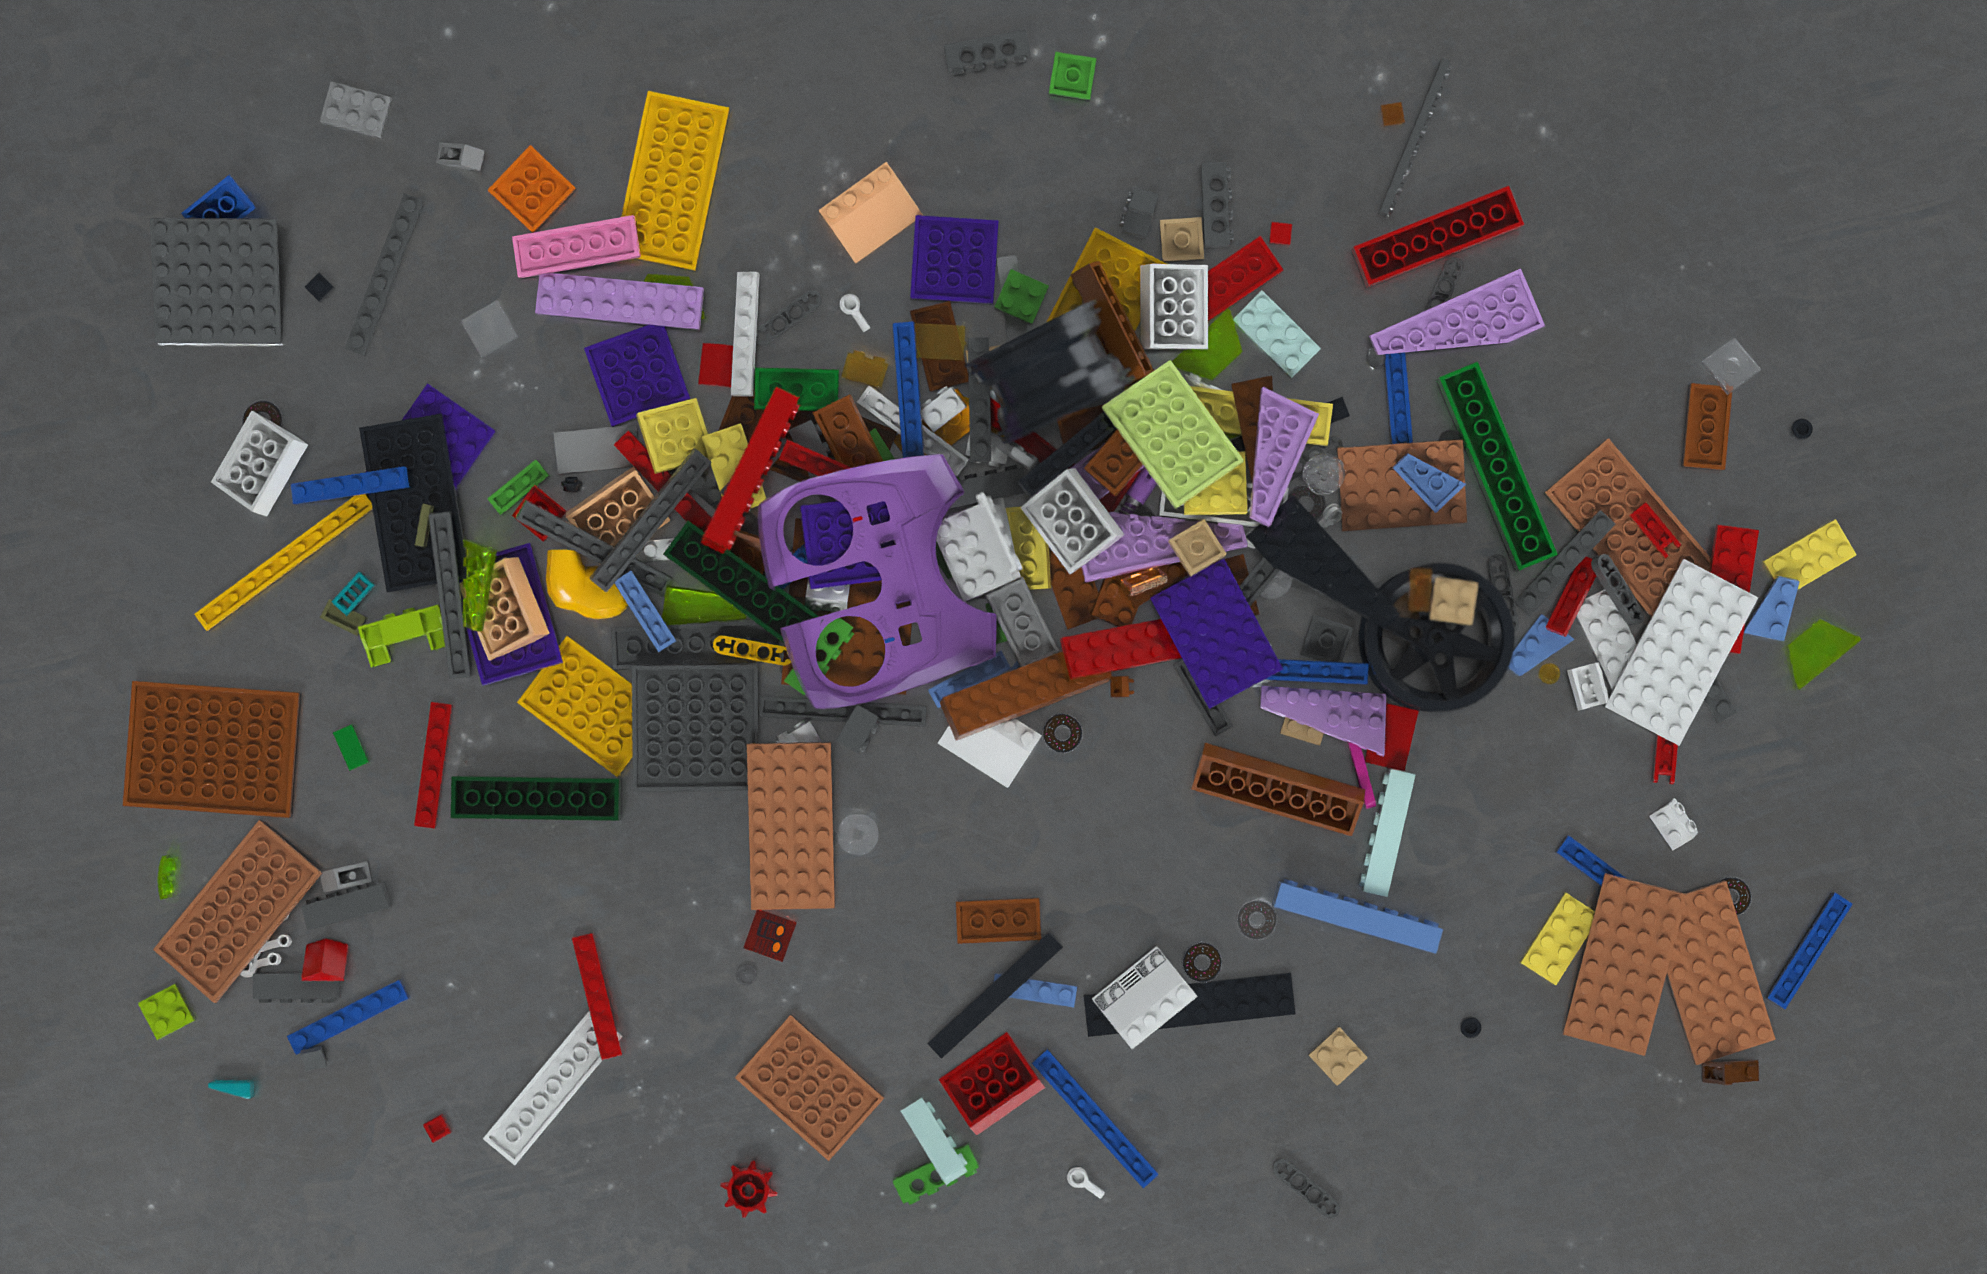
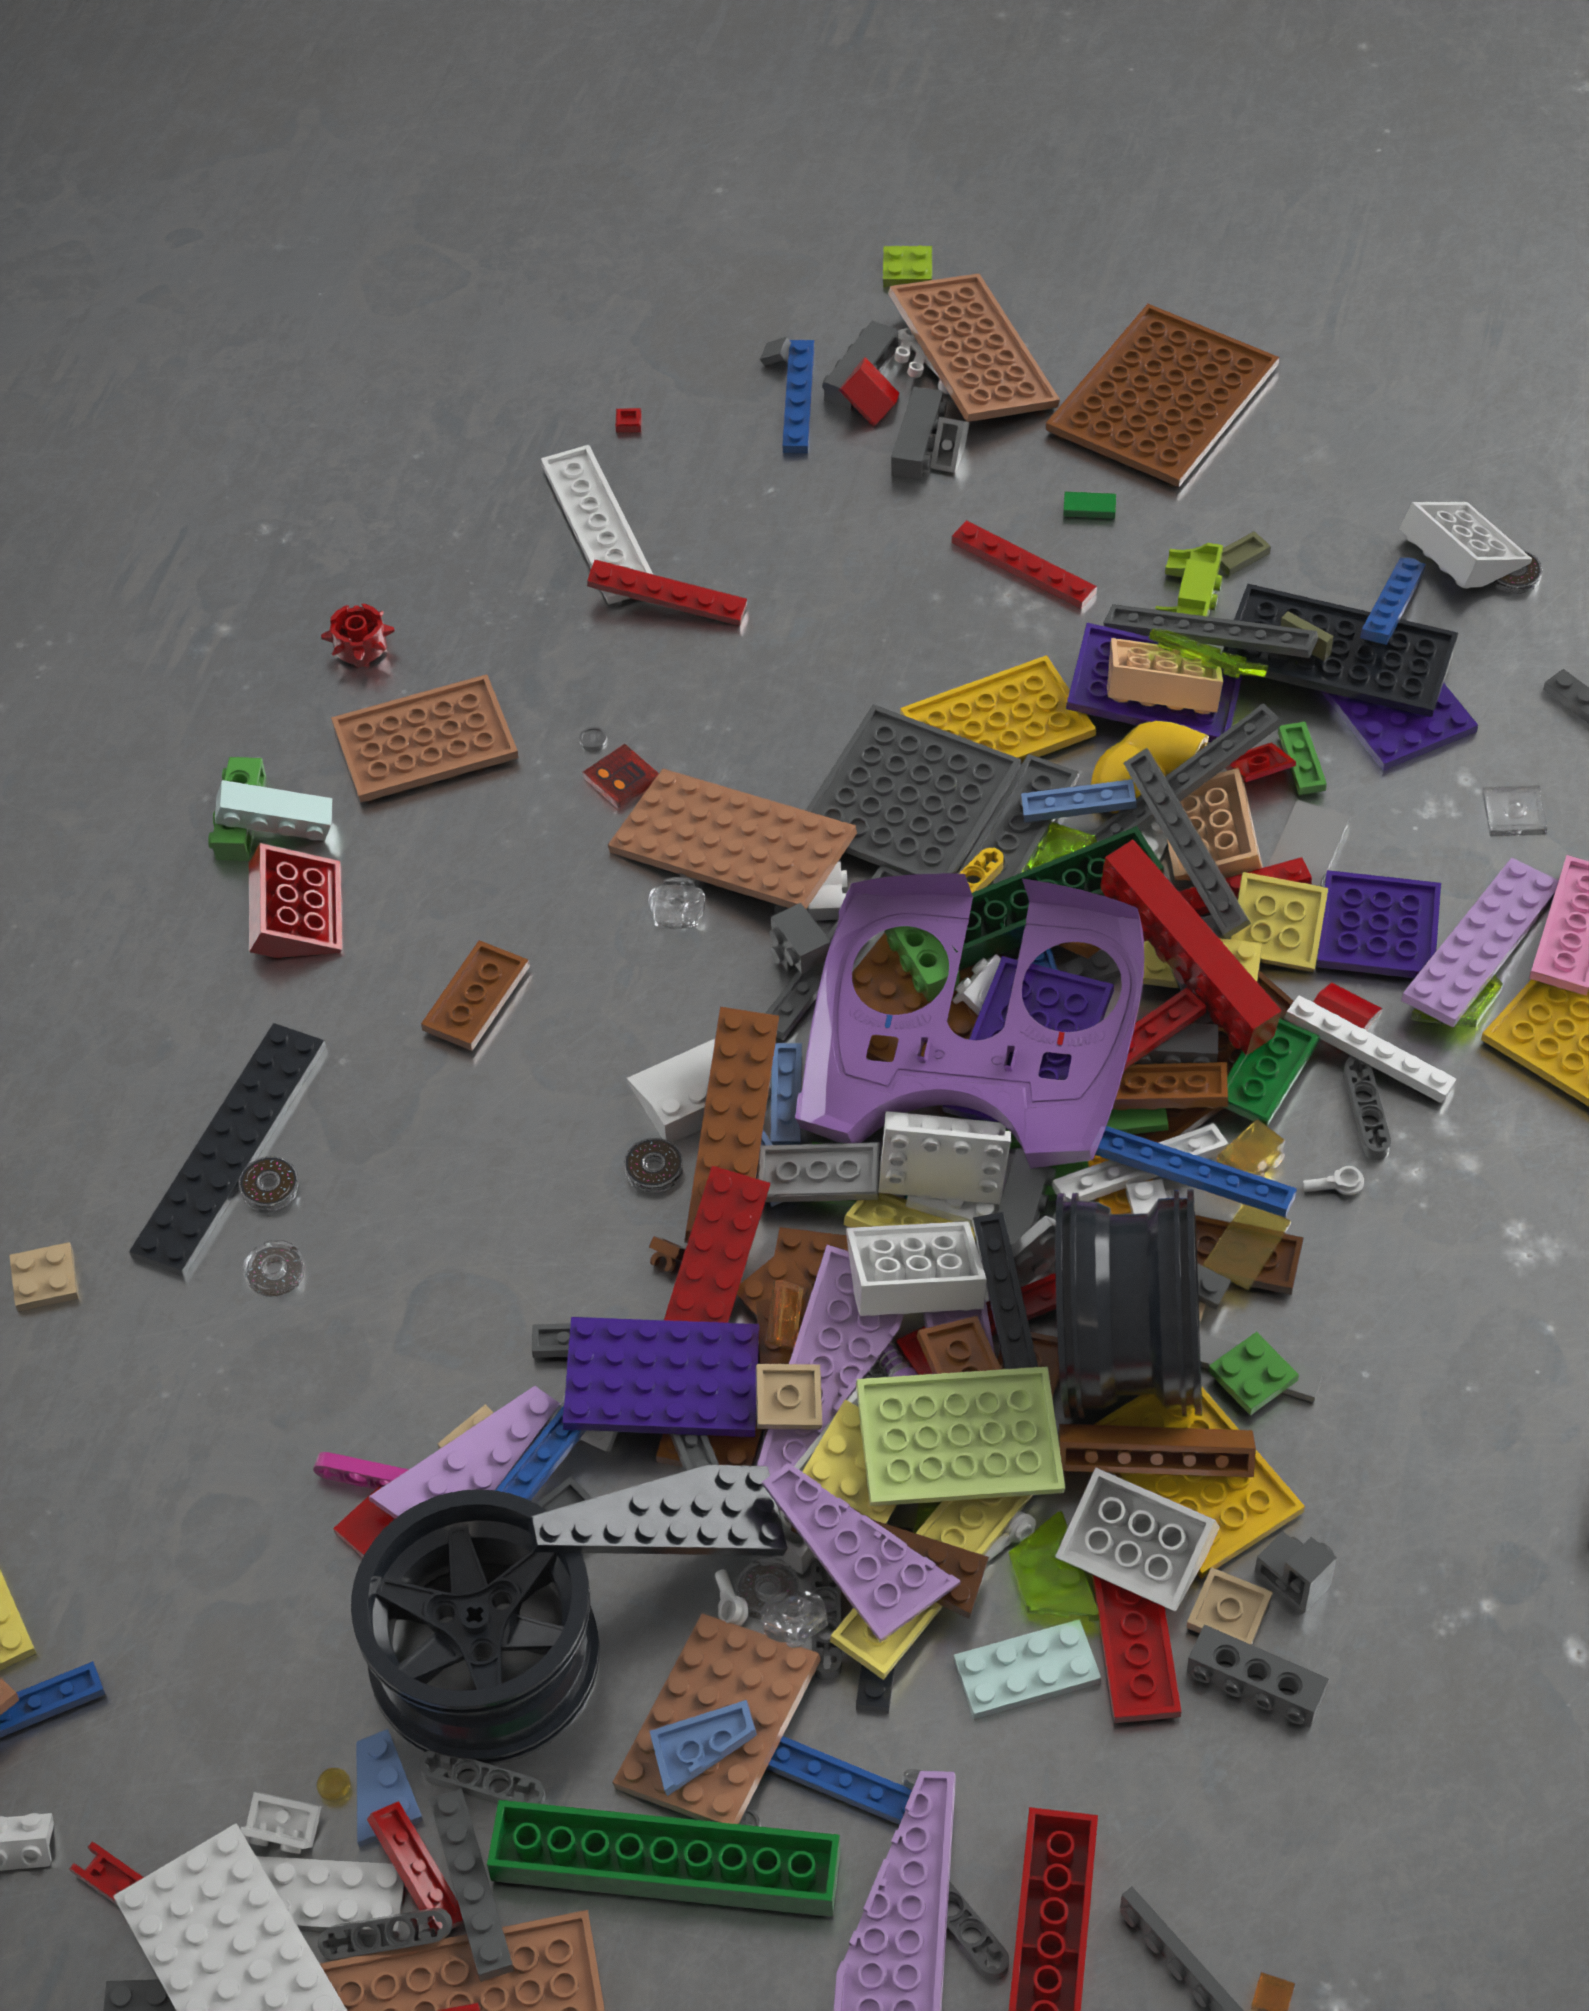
camera: 125 degrees right, 35 degrees down
clear neon green slope [158,855,177,900] -> none
yellow plate [194,494,373,631] -> none
teal slope [208,1080,254,1099] -> none
teal slope [331,571,376,616] -> none
dark green brick [451,776,621,821] -> none
black plate [561,477,582,492] -> none
light nougat slope [818,162,923,264] -> none
dark purple plate [910,215,999,304] -> none
black tile [927,931,1064,1059] -> none
medium blue plate [994,973,1077,1007] -> none
blue plate [1032,1049,1159,1188] -> none
bright green plate [1049,52,1096,100] -> none
white plate [1067,1167,1105,1199] -> none
white slope [1092,946,1197,1049] -> none
dark orange brick [1191,743,1366,836] -> none
red tile [1269,222,1292,246] -> none
medium blue brick [1271,879,1443,953] -> none
light aqua brick [1359,768,1415,897] -> none
clear orange plate [1408,568,1432,612] -> none
tan plate [1429,577,1478,625] -> none

